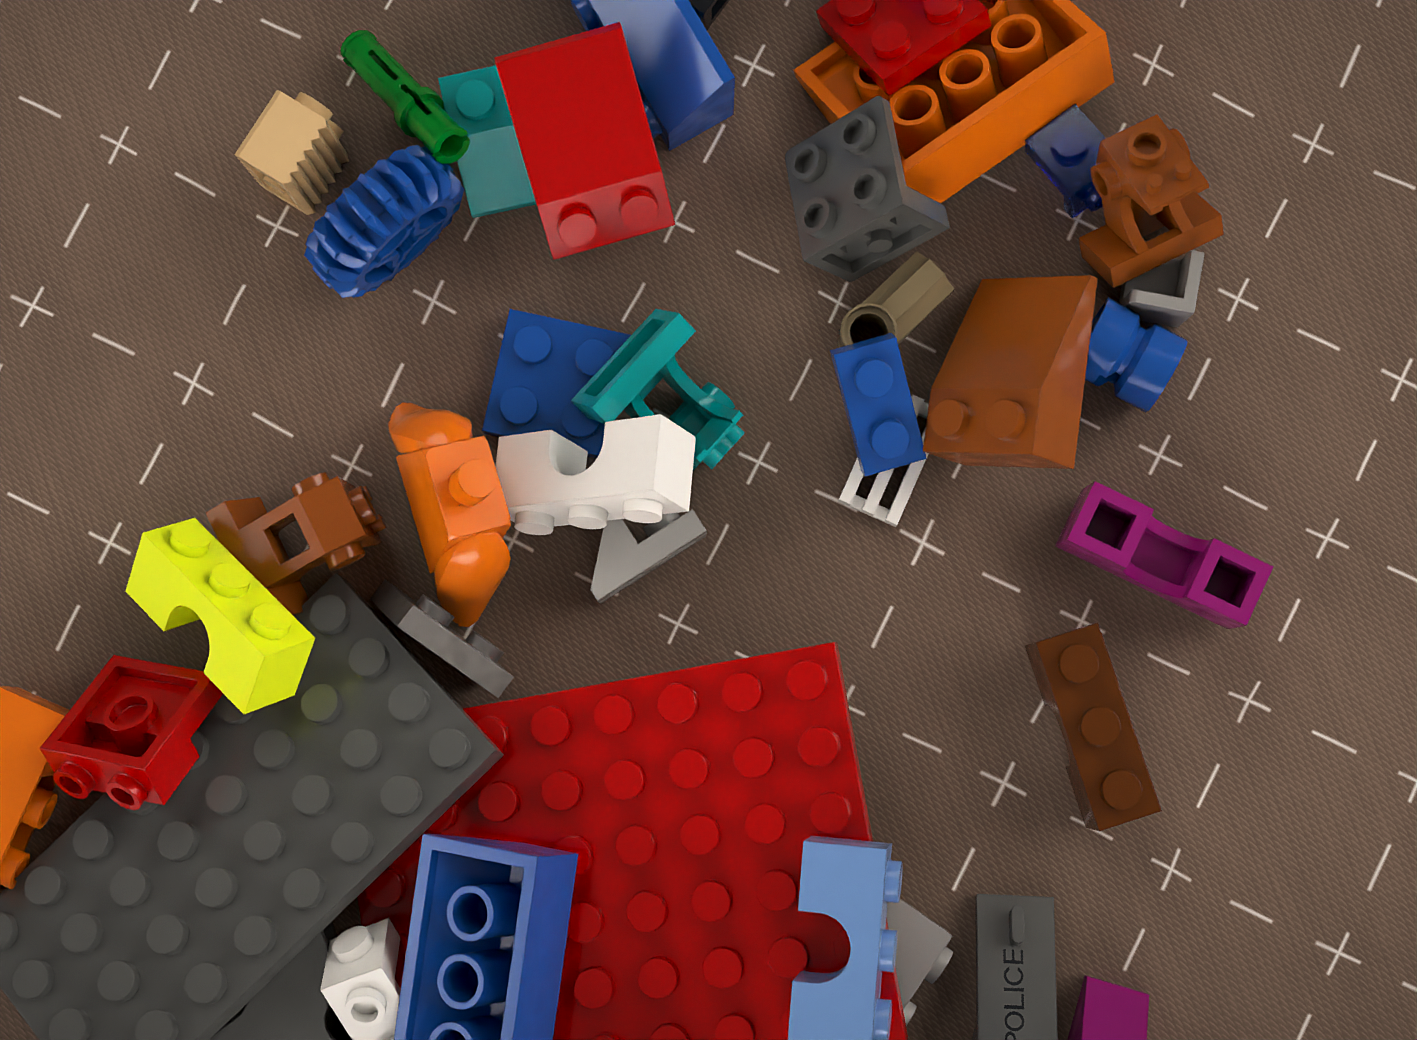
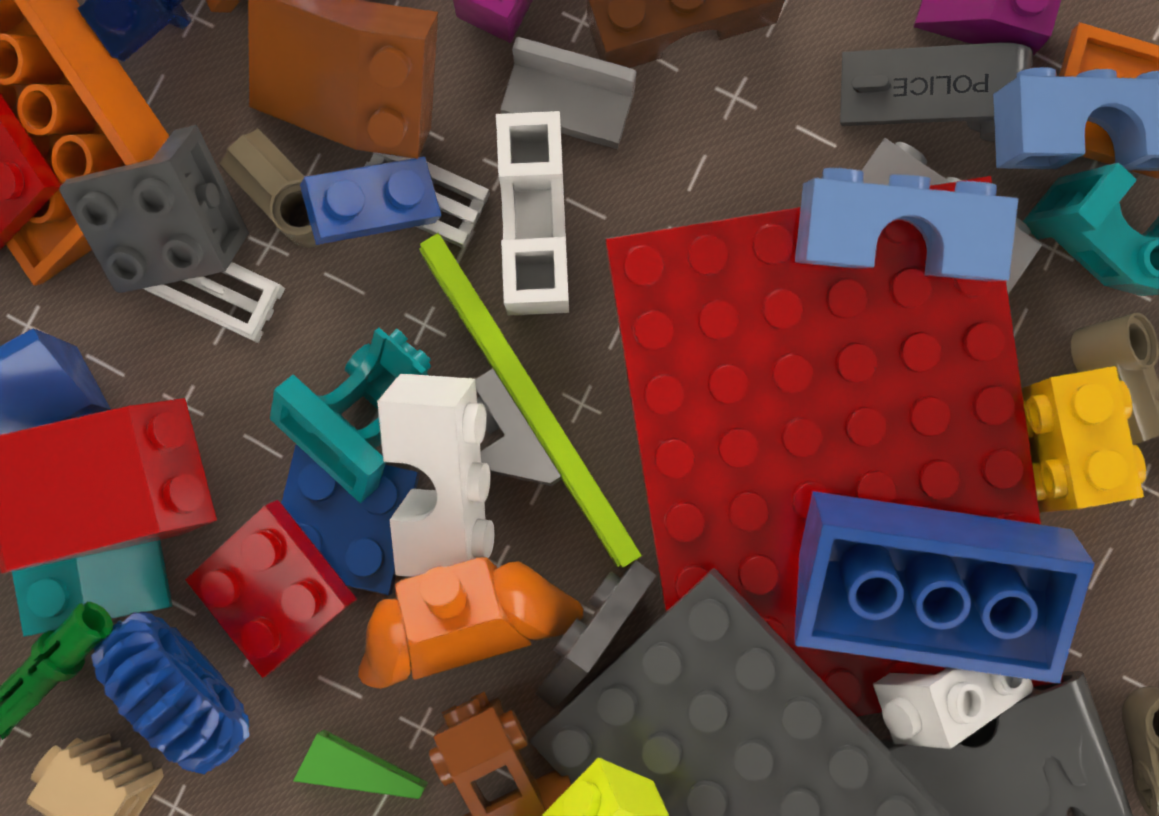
camera: 90 degrees left, 0 degrees up
none -> white tile [143,262,285,343]
none -> red plate [185,500,357,679]
none -> bright green piece [293,729,428,799]
none -> lime tile [419,232,642,568]
none -> white arch [496,111,569,316]
none -> light grey panel [500,37,637,149]

